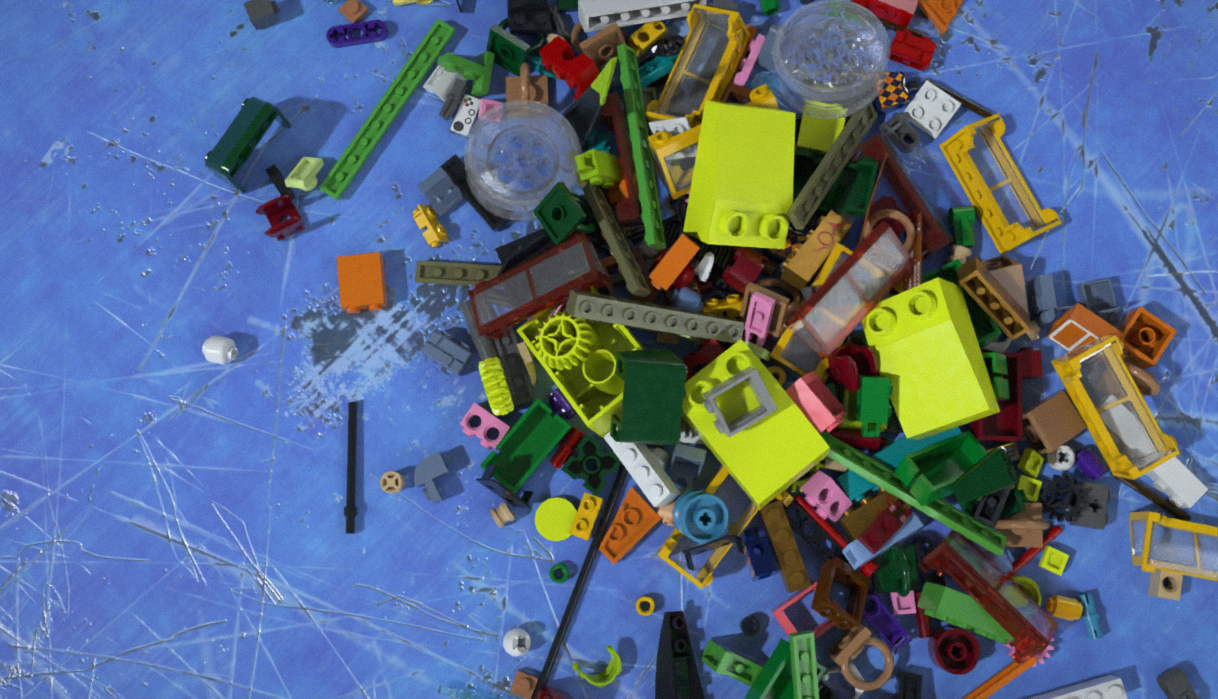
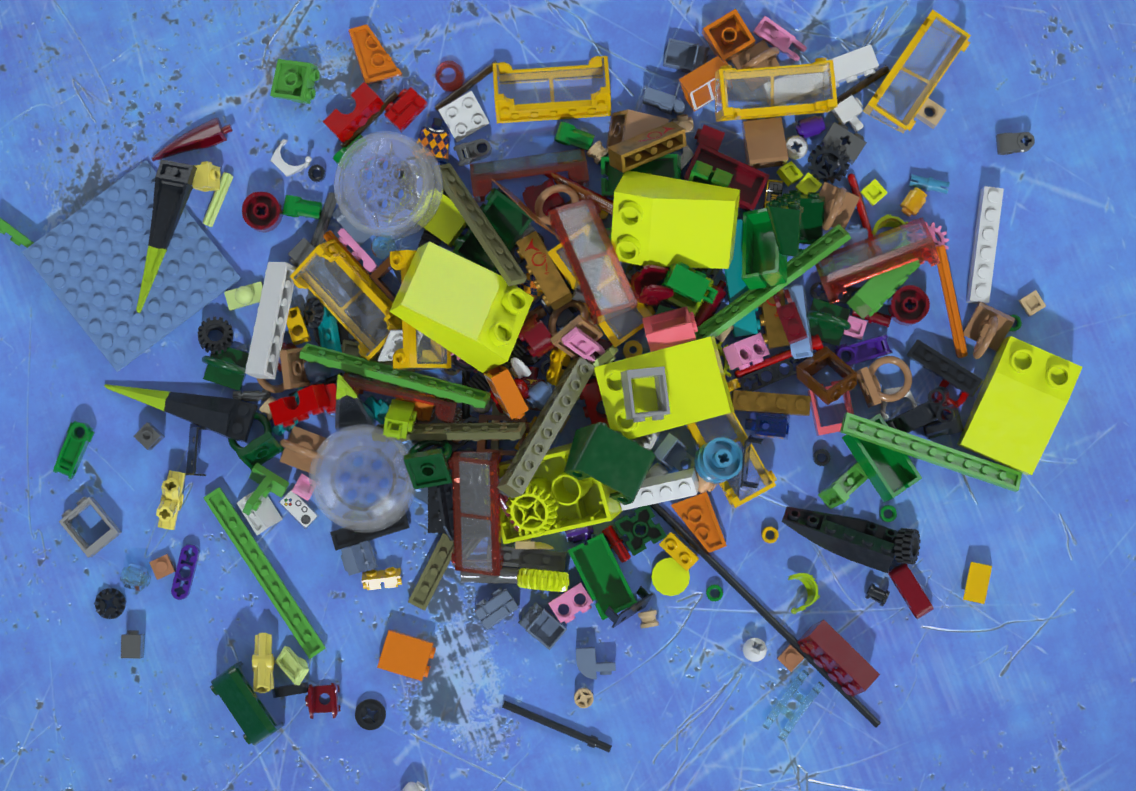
camera: 65 degrees left, 5 degrees up
dark grey axle [439,79,468,121] -> none
black slope [973,487,1011,527] -> none
none -> light yellow piece [252,633,275,693]
none -> dark grey axle [311,192,339,247]
none -> black gear [355,699,386,730]
none -> clear red piece [434,61,465,92]
none -> sand blue piece [518,602,567,650]
none -> bright pink hinge [753,16,807,62]
none -> white brick [831,95,864,133]

